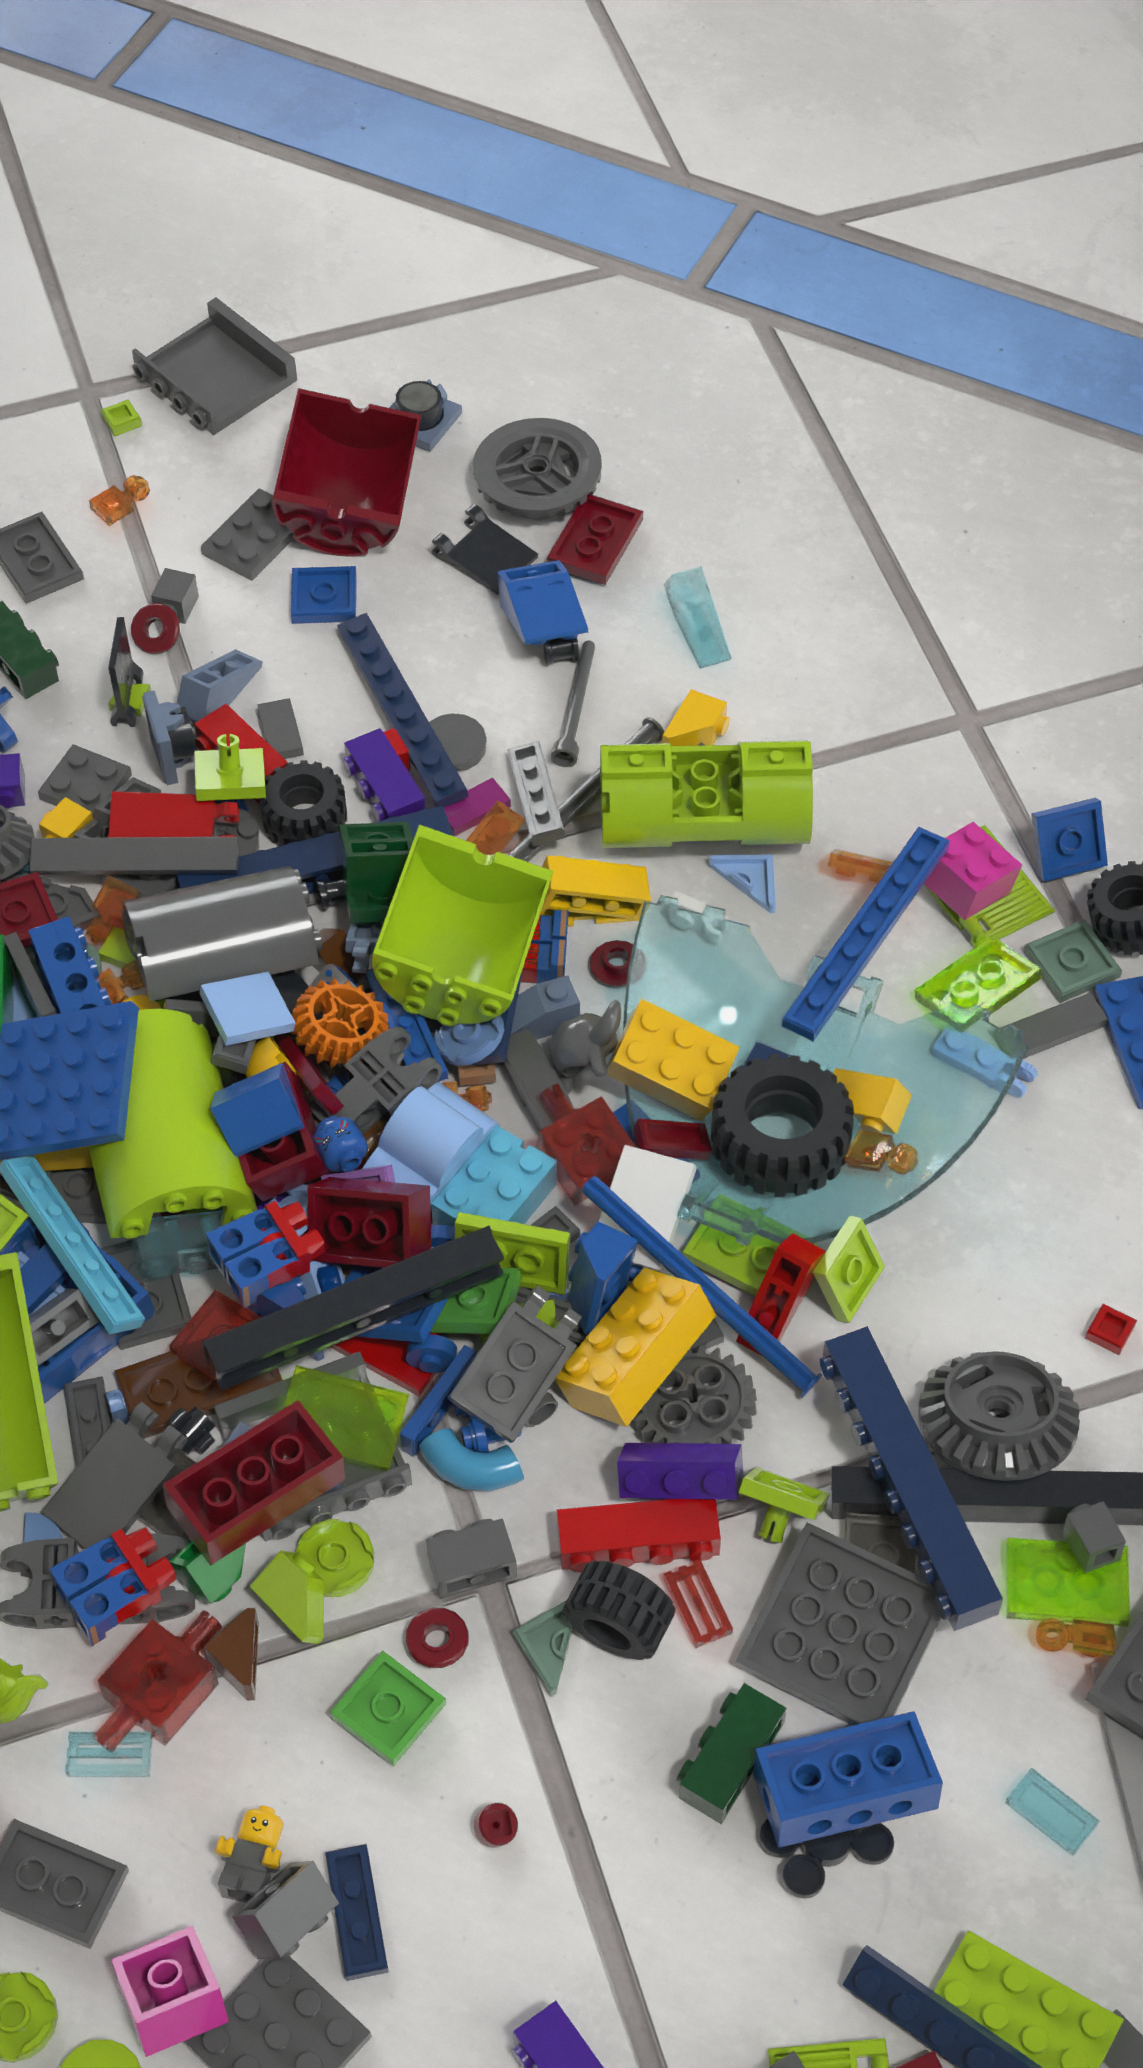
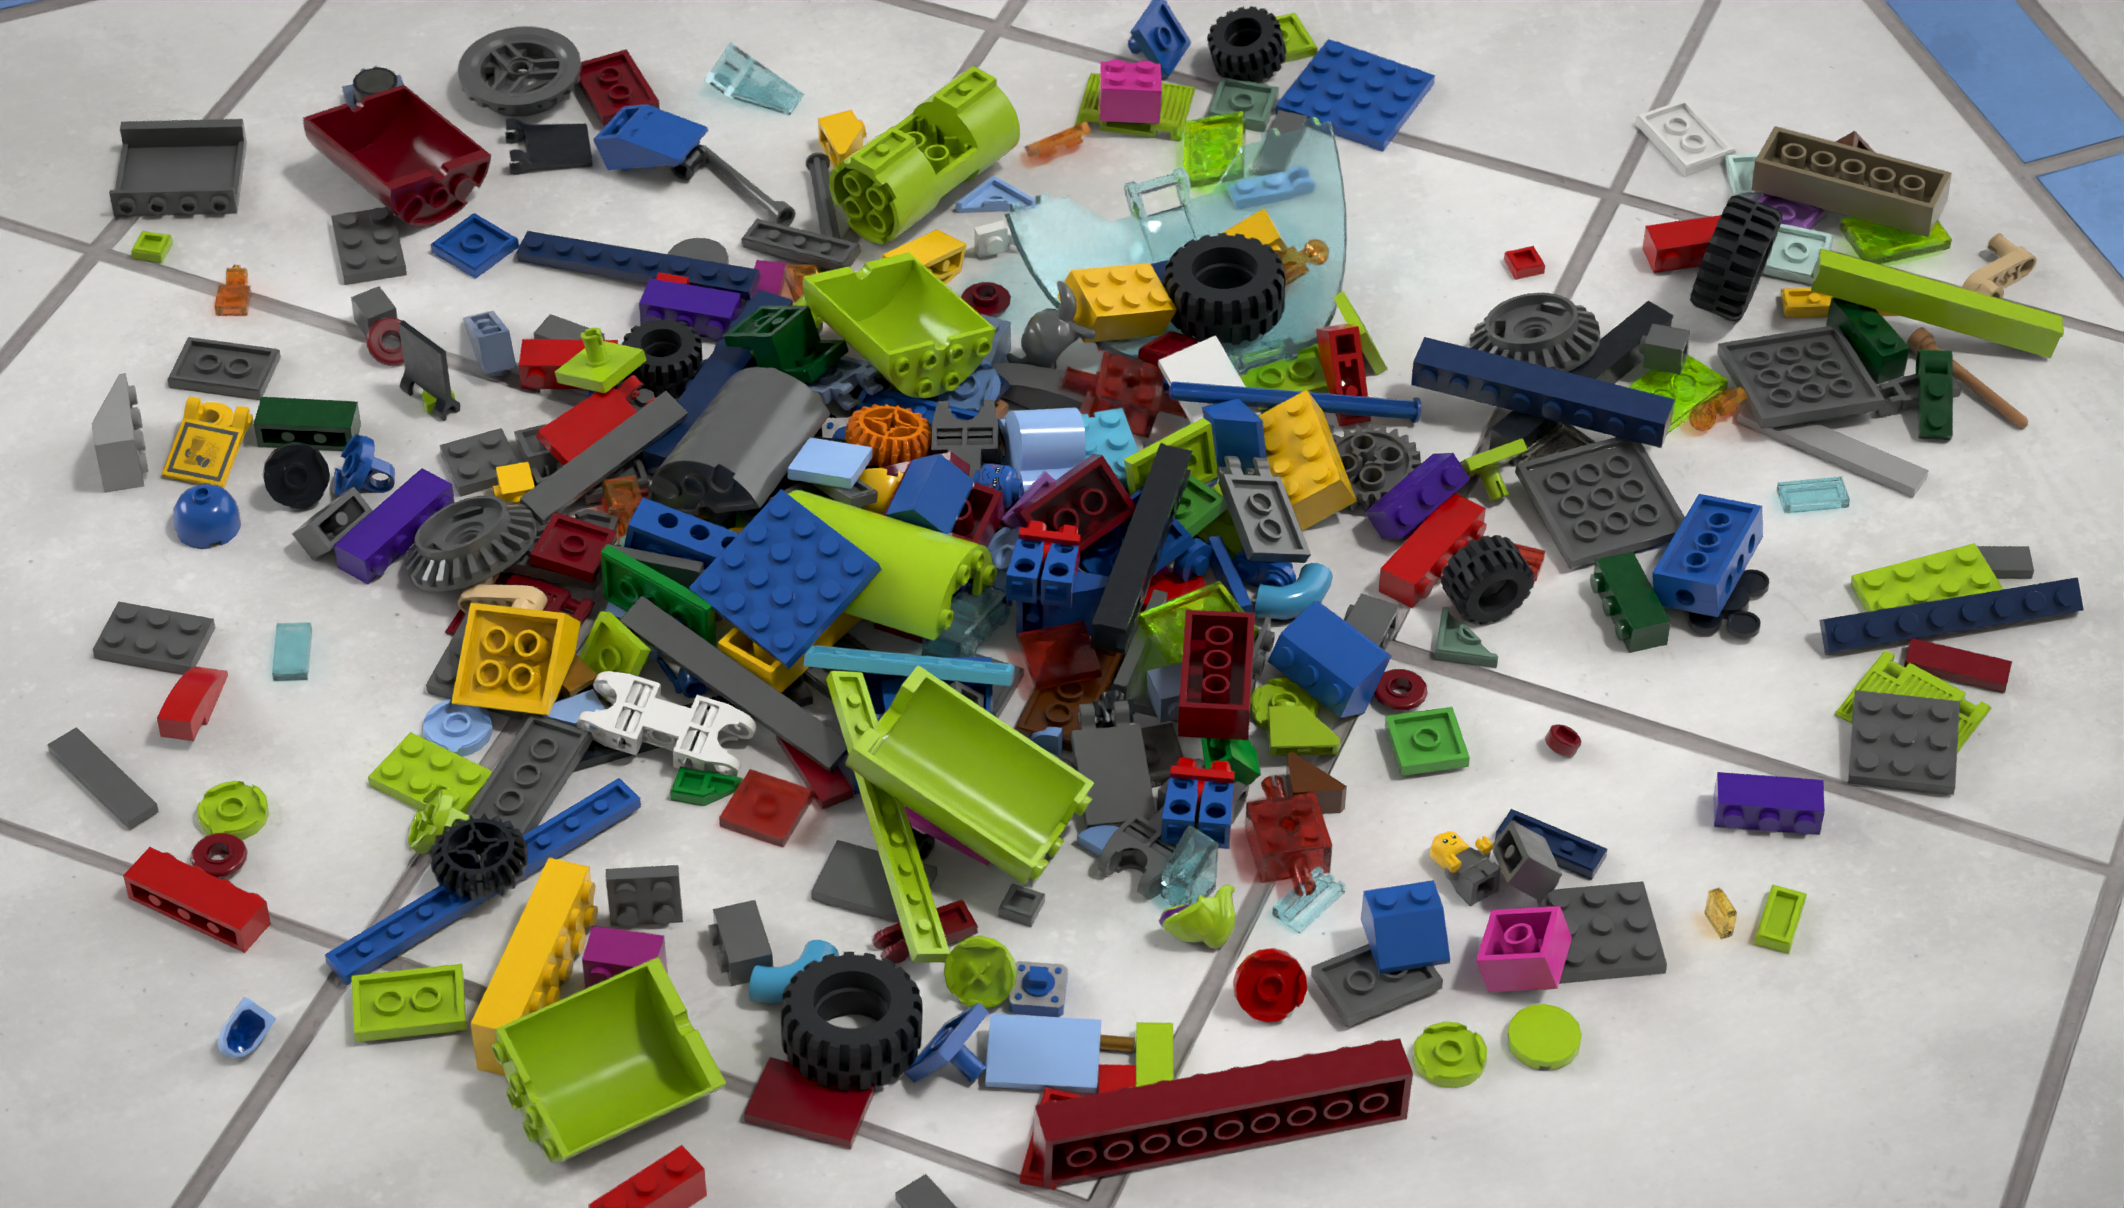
camera: 50 degrees left, 10 degrees down
sand blue piece [142,690,197,786] -> none
blue tile [781,826,950,1042] -> none
none -> clear light blue slope [1161,825,1218,906]
none -> blue slope [1267,601,1392,718]
none -> blue slope [1361,880,1450,974]

